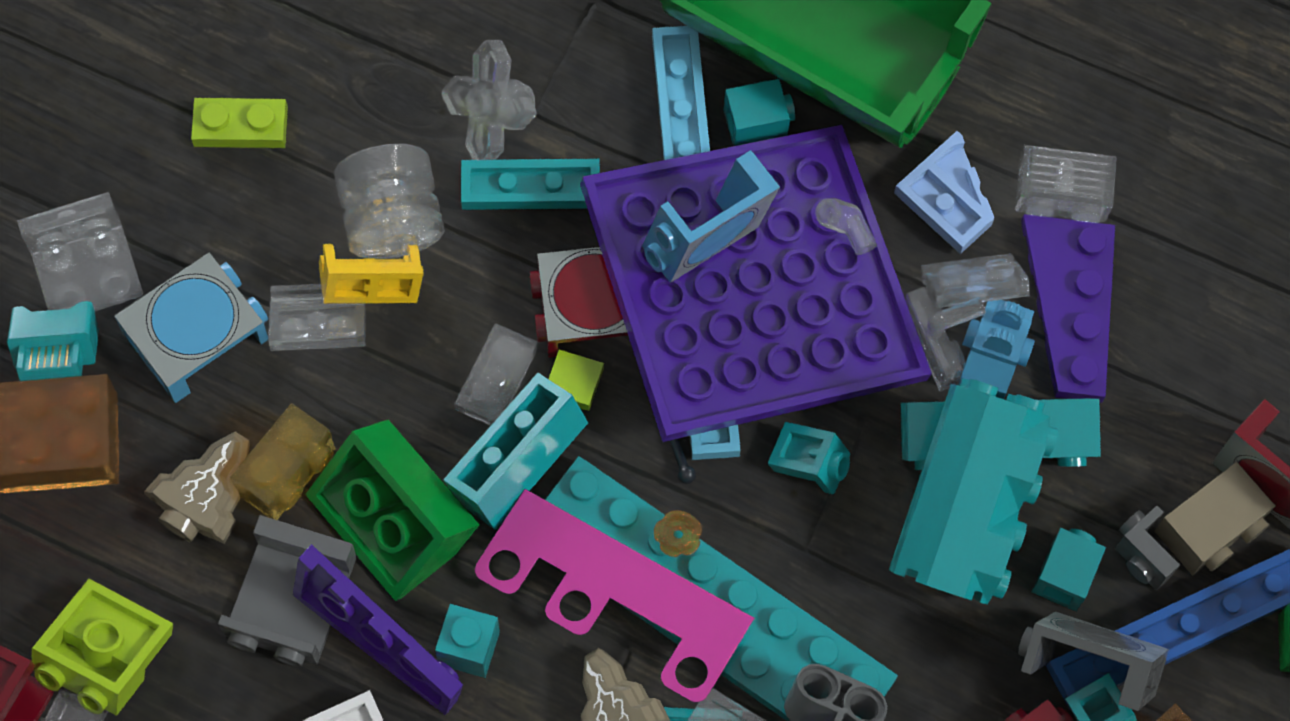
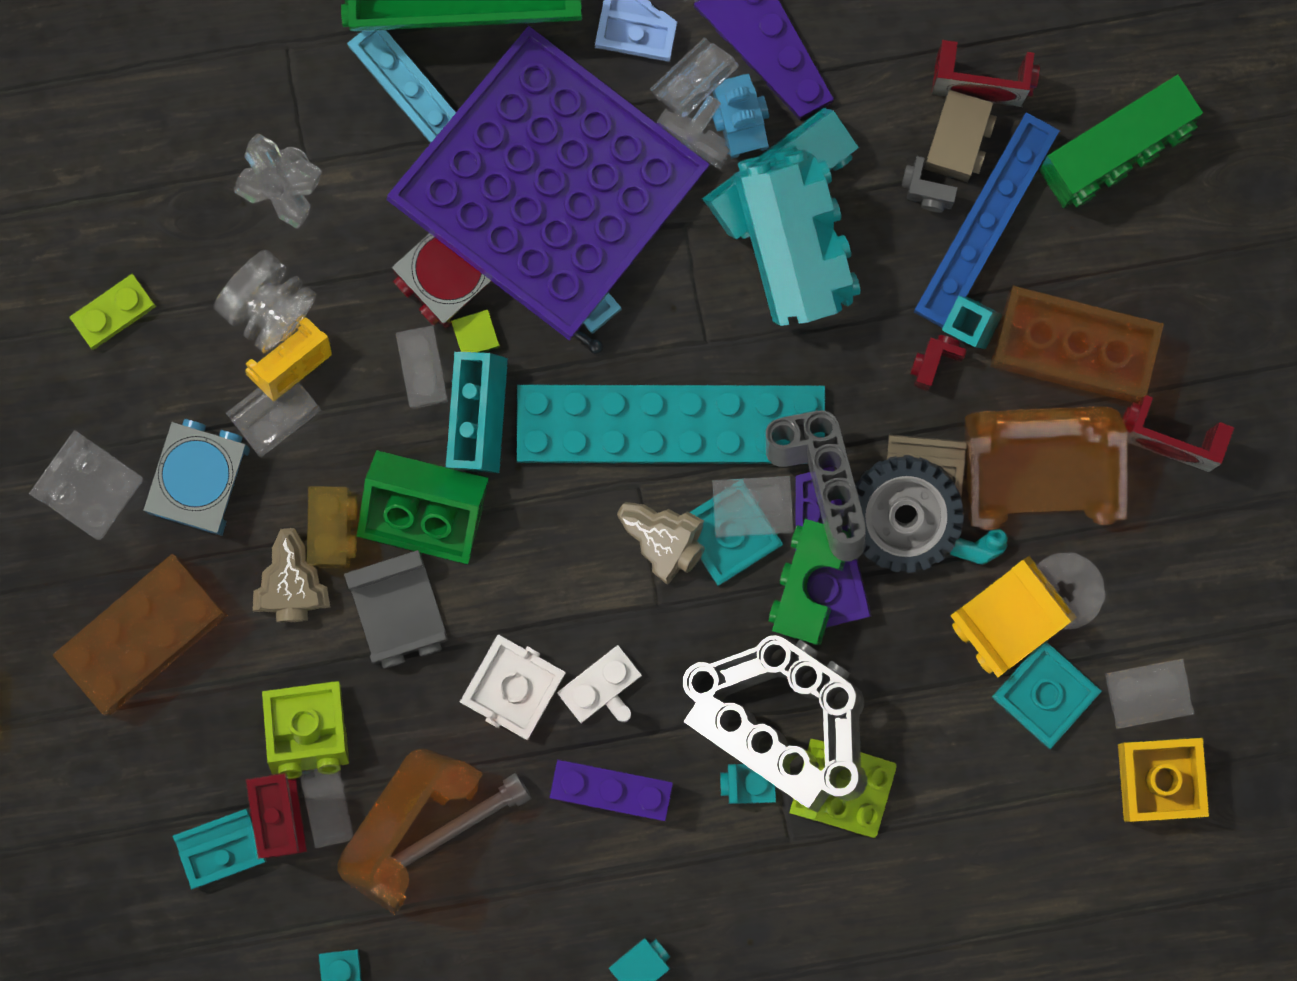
camera: 30 degrees left, 15 degrees up
teal piece [7,301,99,386] -> none
dark purple wing [293,544,463,715] -> none
teal brick [435,604,500,678] -> none
teal plate [461,159,600,210] -> none
dark pink piece [475,489,754,702] -> none
dark azure panel [642,150,780,283] -> none
clear orange plate [654,510,702,557] -> none
teal brick [724,79,795,146] -> none
teal bracket [768,422,850,494] -> none
clear arm [815,198,877,255] -> none
dark grey panel [1018,612,1169,711] -> none
teal brick [1032,528,1106,612] -> none

